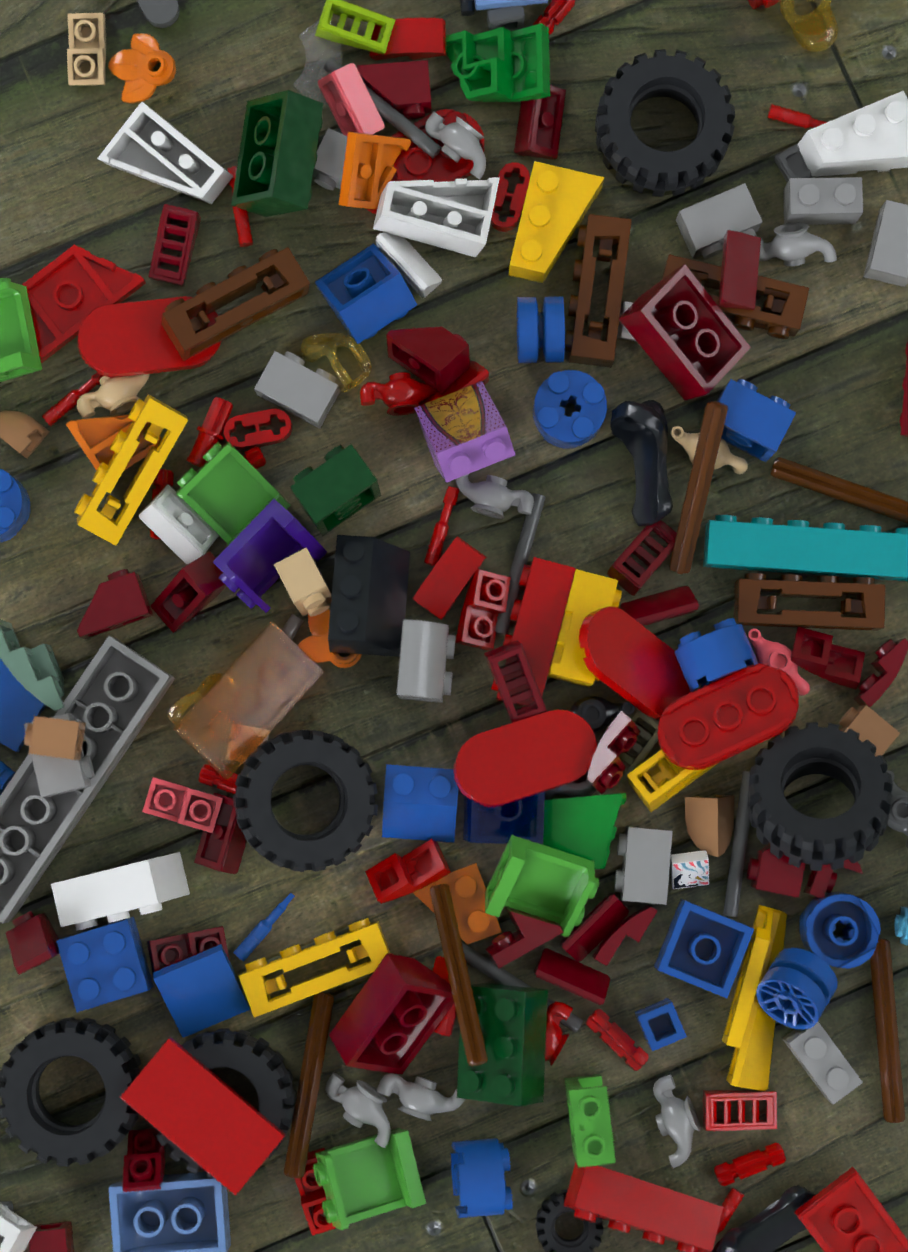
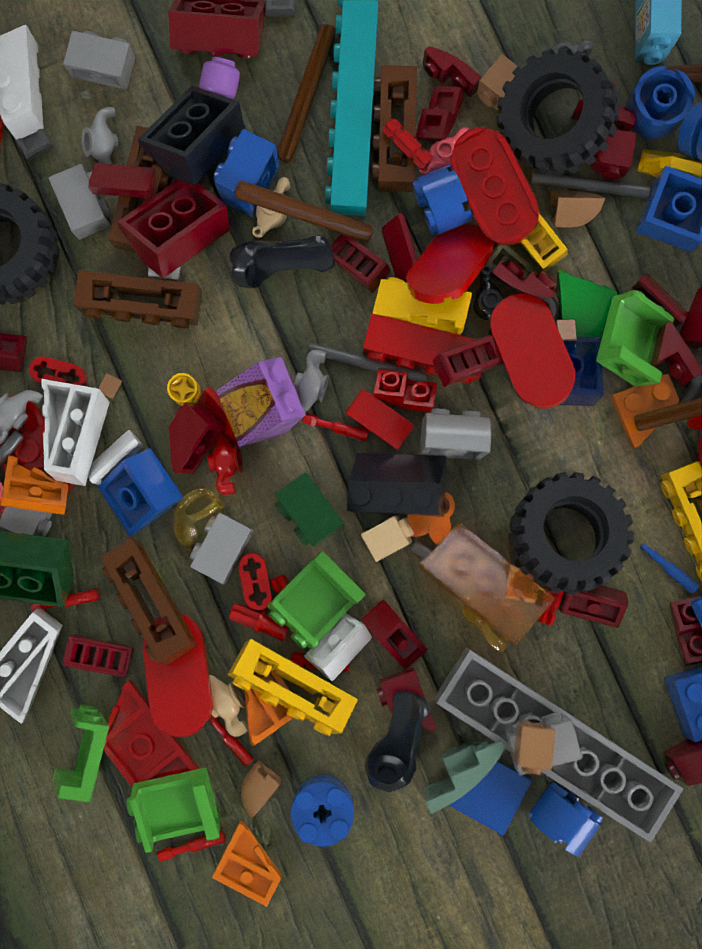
camera: 90 degrees left, 0 degrees up
white wedge [51,852,190,931] -> none
coral slope [142,777,223,833] -> none
dark purple panel [213,499,327,613] -> none
red slope [365,839,451,904] -> none
blue slope [382,764,458,843] -> none
yellow wedge [508,161,605,283] -> none
blue wheel [517,296,565,363] -> none
blue brick [533,370,607,449] -> none
dark red slope [592,905,657,966] -> none
light grey brick [614,826,673,905] -> none
white tile [670,850,709,889] -> none
light grey brick [783,177,863,225] -> none
none -> bright green panel [53,705,109,803]
none -> medium nougat window [98,373,123,400]
none -> black slope [138,86,246,186]
none -> yellow wheel [167,373,201,406]
none -> medium lavender head [199,57,240,99]
none -> black hair [365,689,430,793]
none -> red axle [382,118,433,170]
none -> medium nougat window [556,320,577,341]

